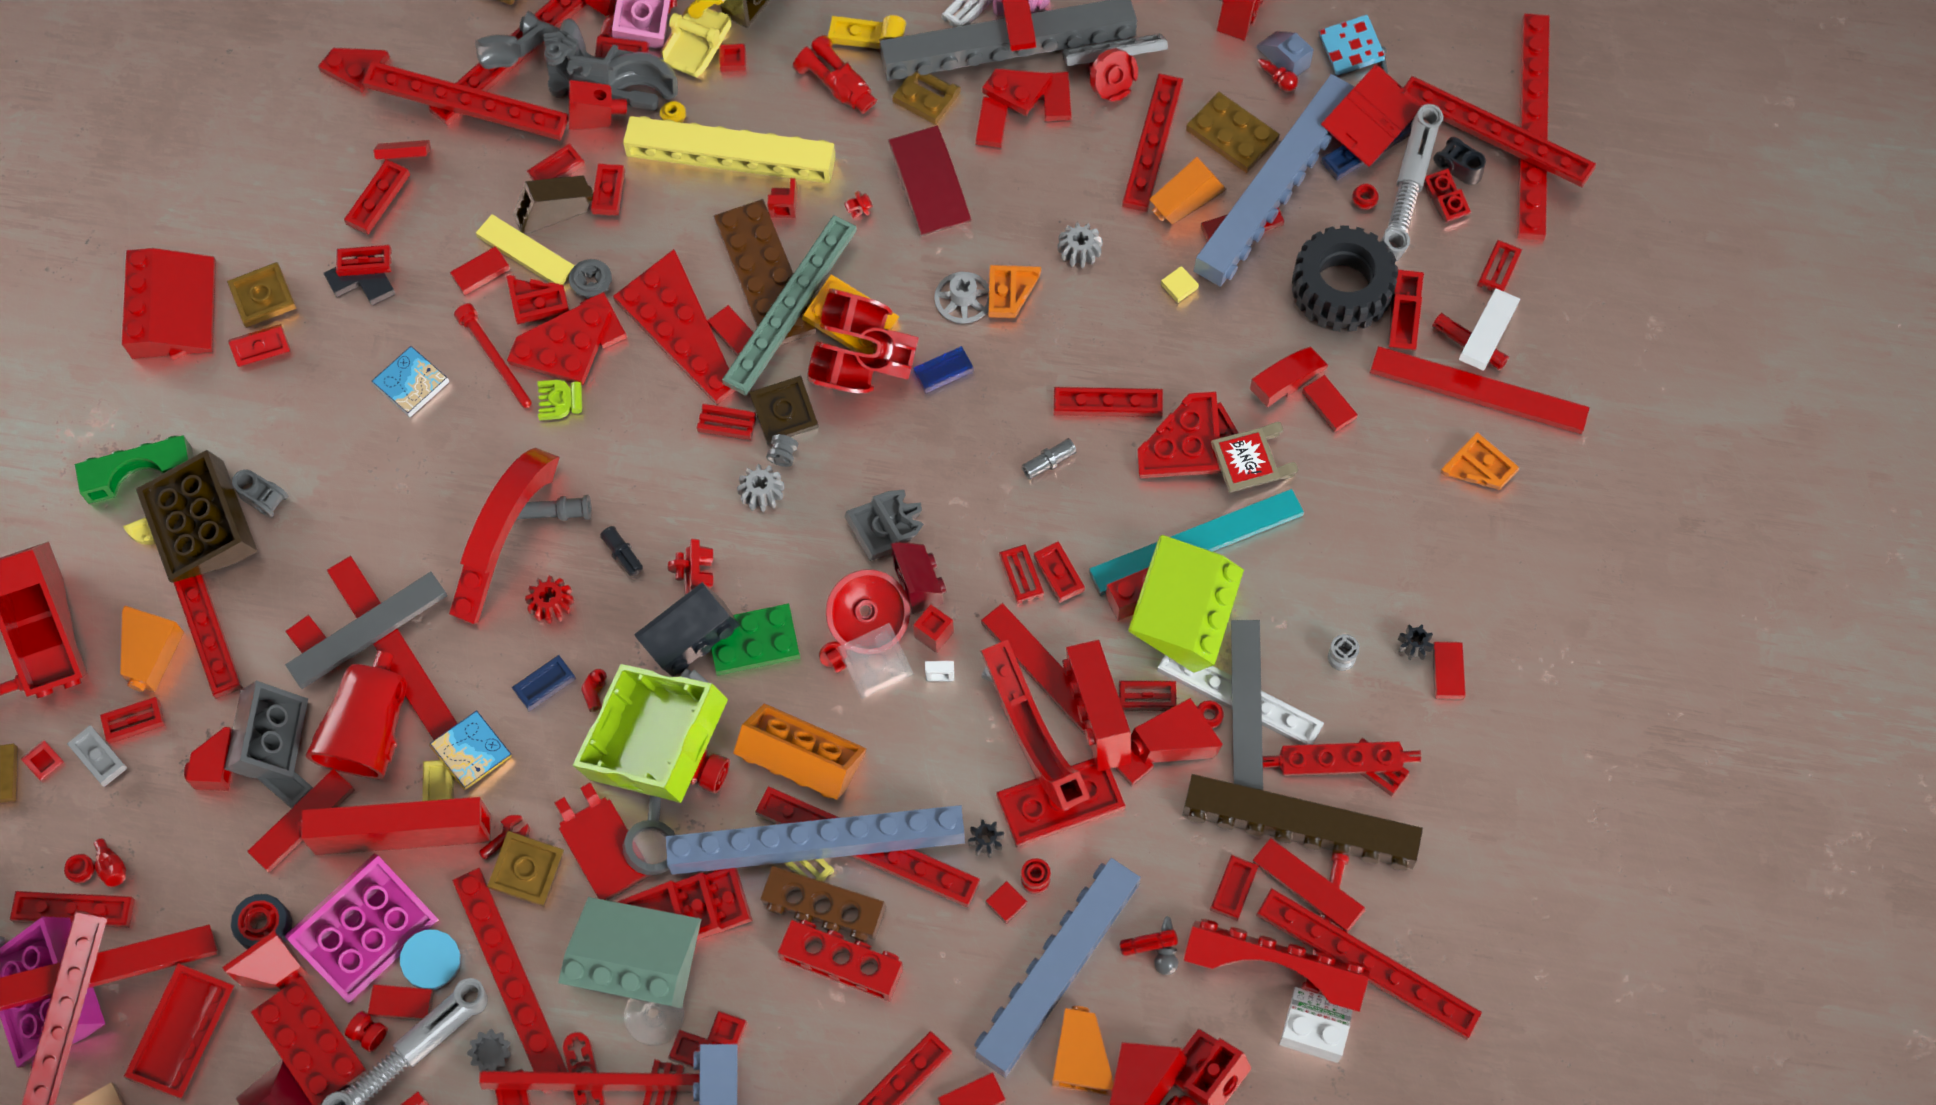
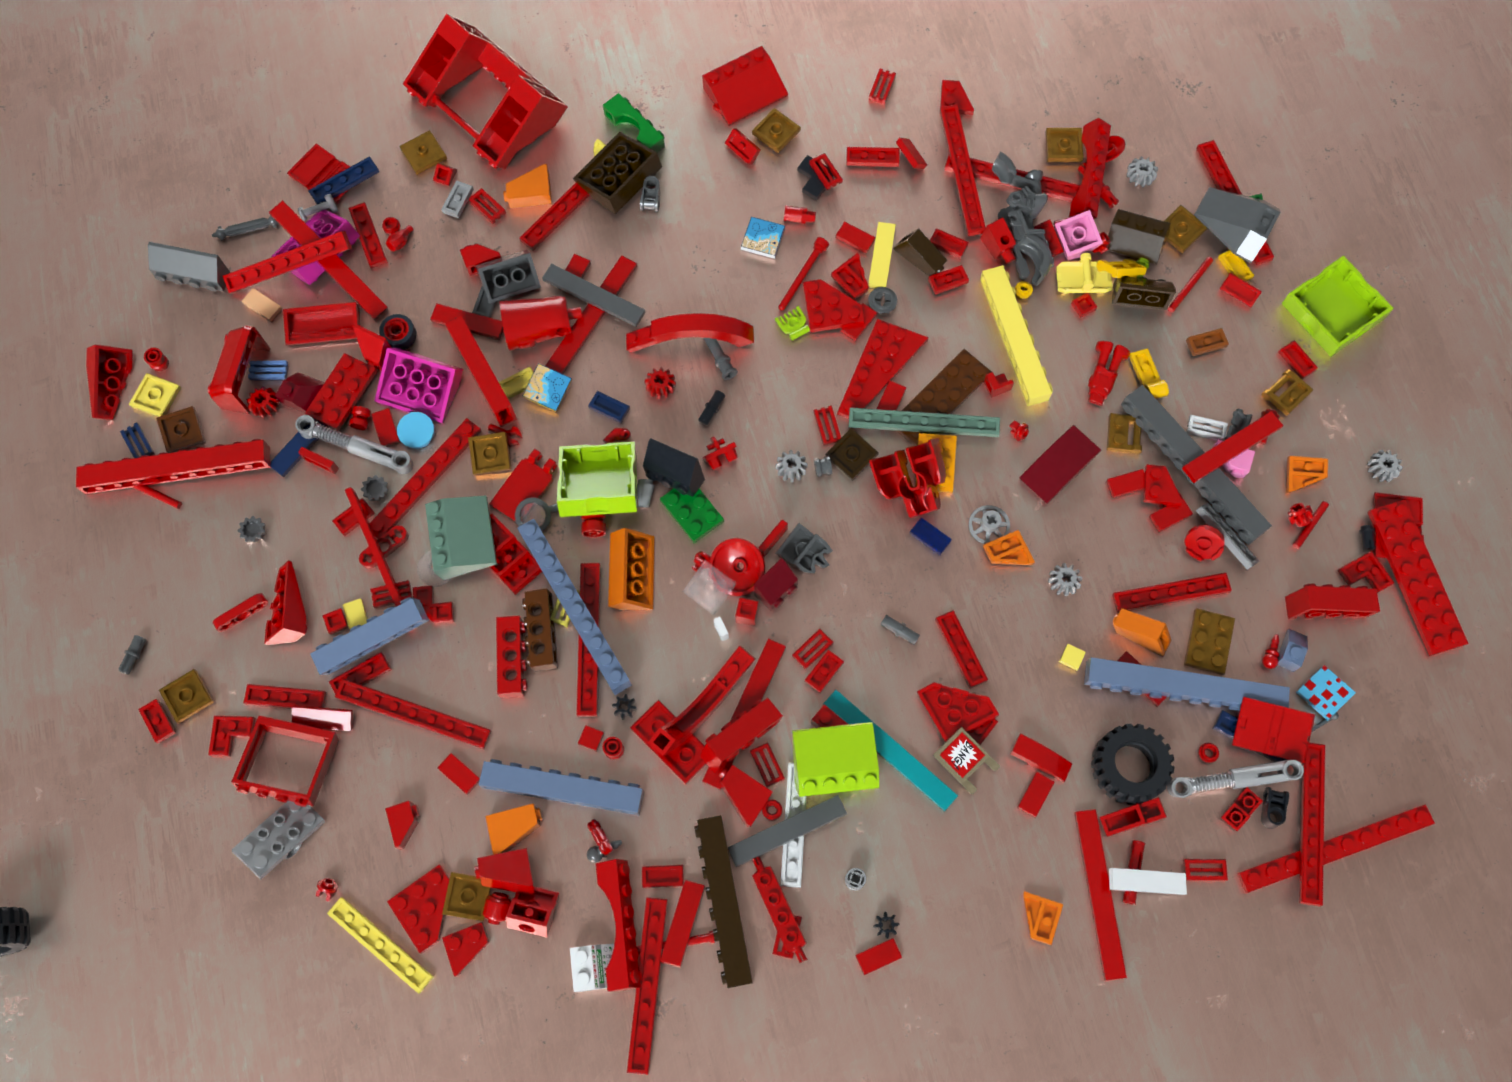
camera: 65 degrees right, 5 degrees up
none -> red tile [759,520,788,557]
none -> red hinge [783,205,816,224]
none -> red tile [869,68,896,105]

